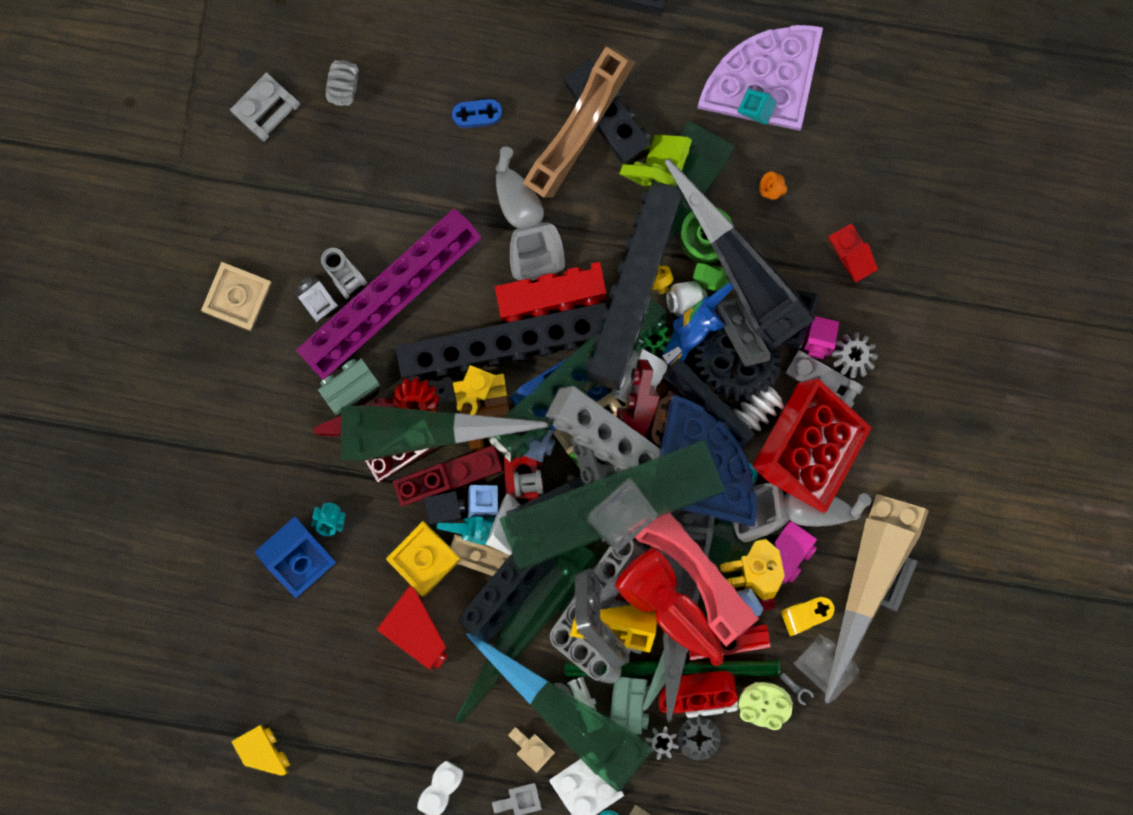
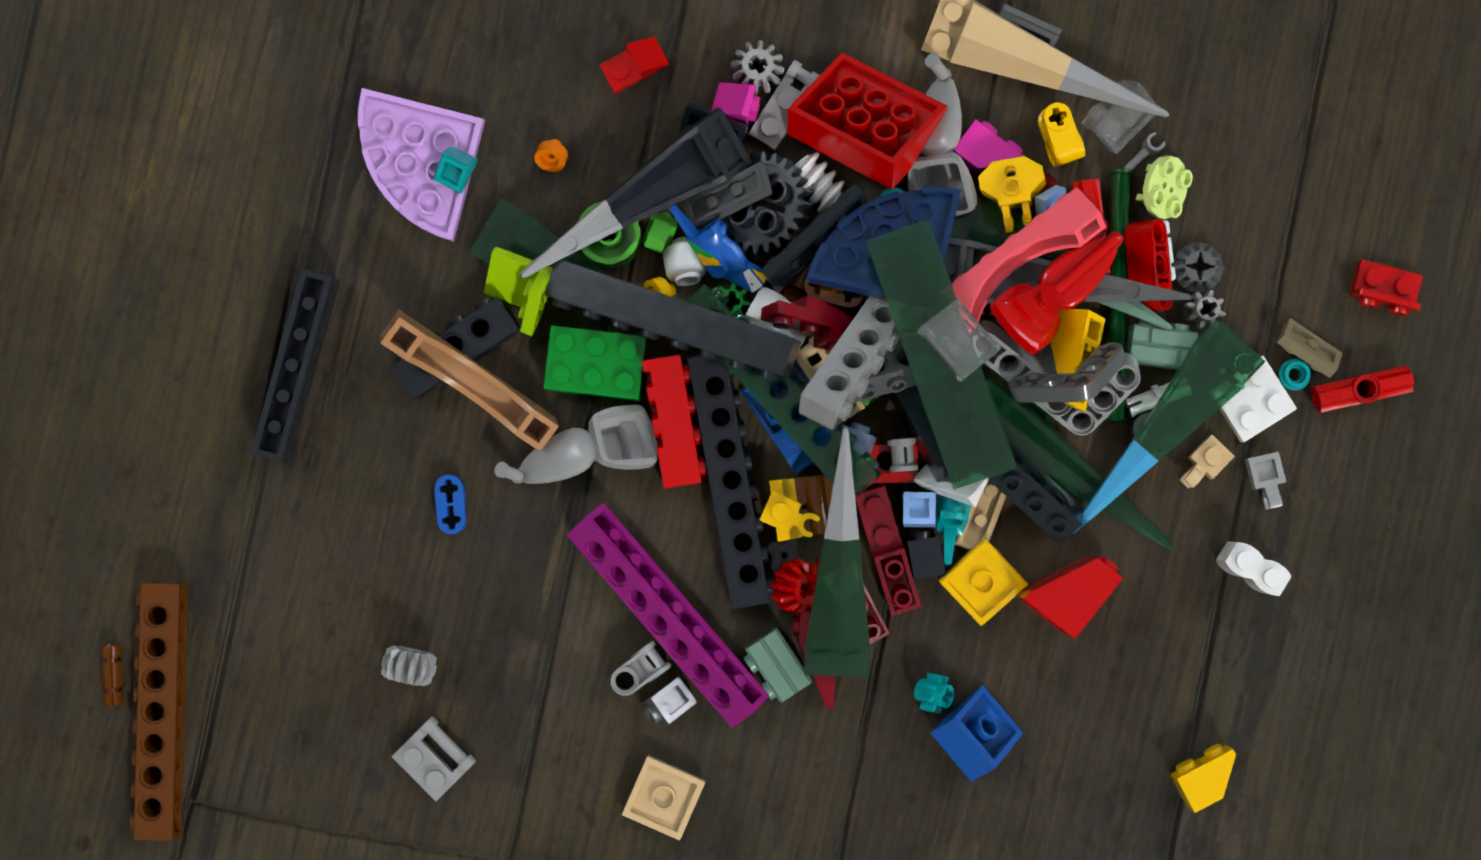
camera: 85 degrees left, 5 degrees up
none -> green brick [544,325,648,402]

